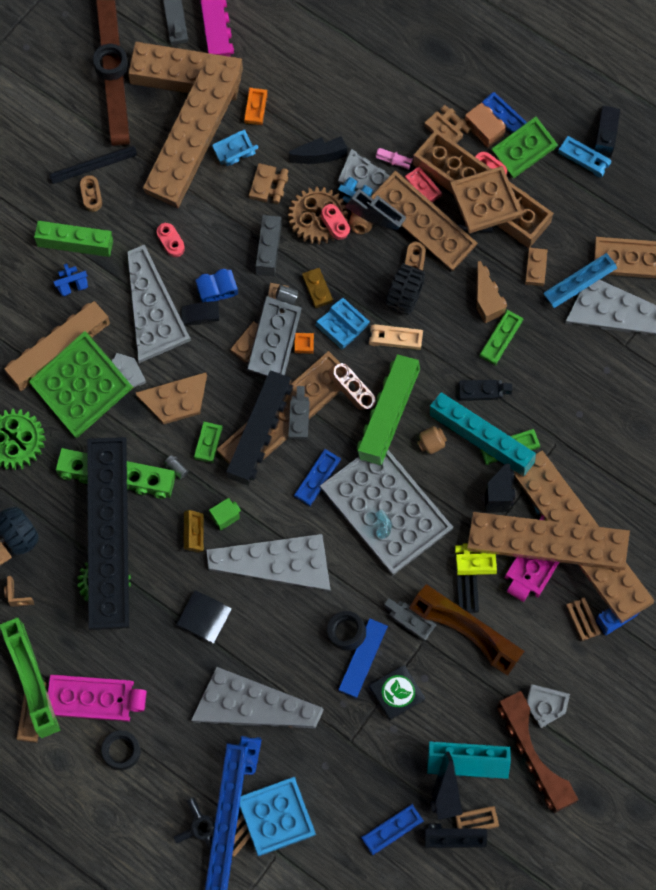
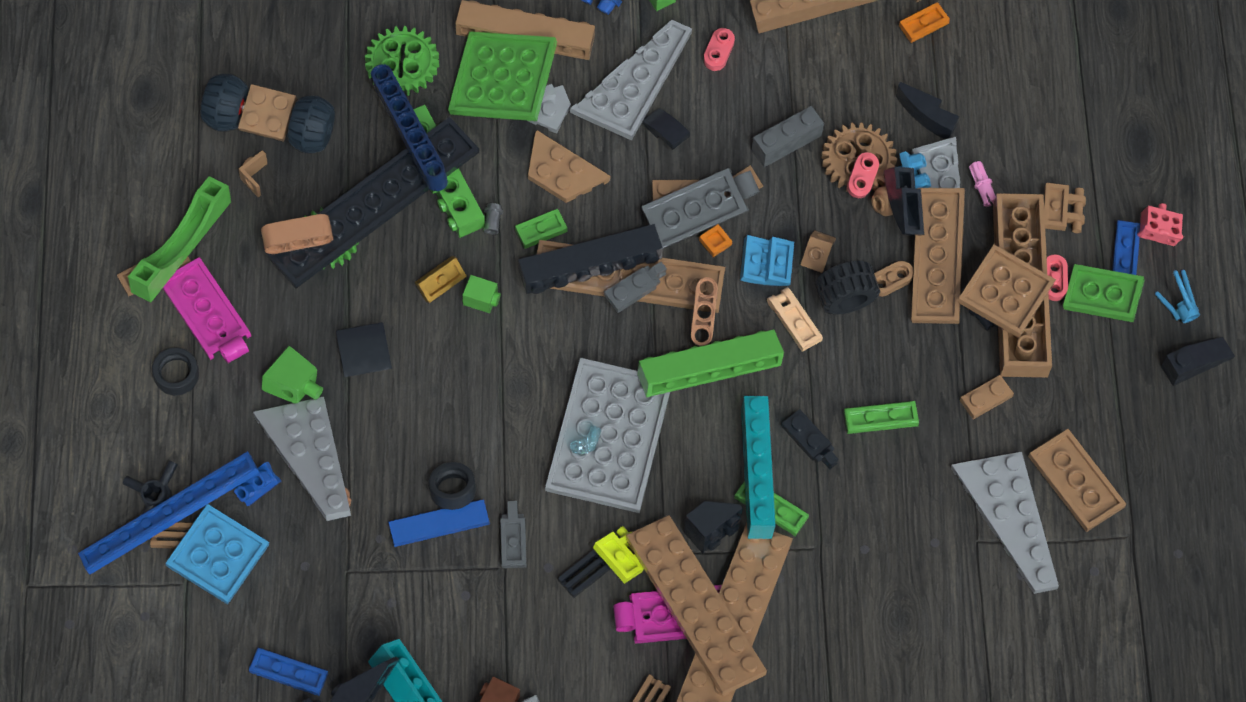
camera: 50 degrees right, 5 degrees down
blue brick [195,269,238,302] -> none
light grey wing [206,534,331,592] -> none
dark azure bracket [211,129,259,166] -> none
medium nougat plate [249,164,288,204] -> none
blue tile [294,449,341,507] -> none
pearl gold plate [302,268,333,309] -> none
slope [369,665,426,721] -> none
coral plate [405,166,442,202] -> none
reddish brown arch [409,584,525,676] -> none
medium nougat head [418,426,447,454] -> none
nougat brick [465,103,506,148] -> none
medium nougat slope [476,261,507,323] -> none
dark azure plate [544,253,617,308] -> none
dark azure plate [558,136,611,178] -> none
none -> nougat beam [261,214,333,254]
none -> bright green torso [262,346,323,404]
none -> dark blue beam [371,64,448,191]
none -> medium nougat bracket [801,231,836,273]
none -> coral piece [1137,204,1183,246]
none -> dark azure plant [1155,270,1200,323]

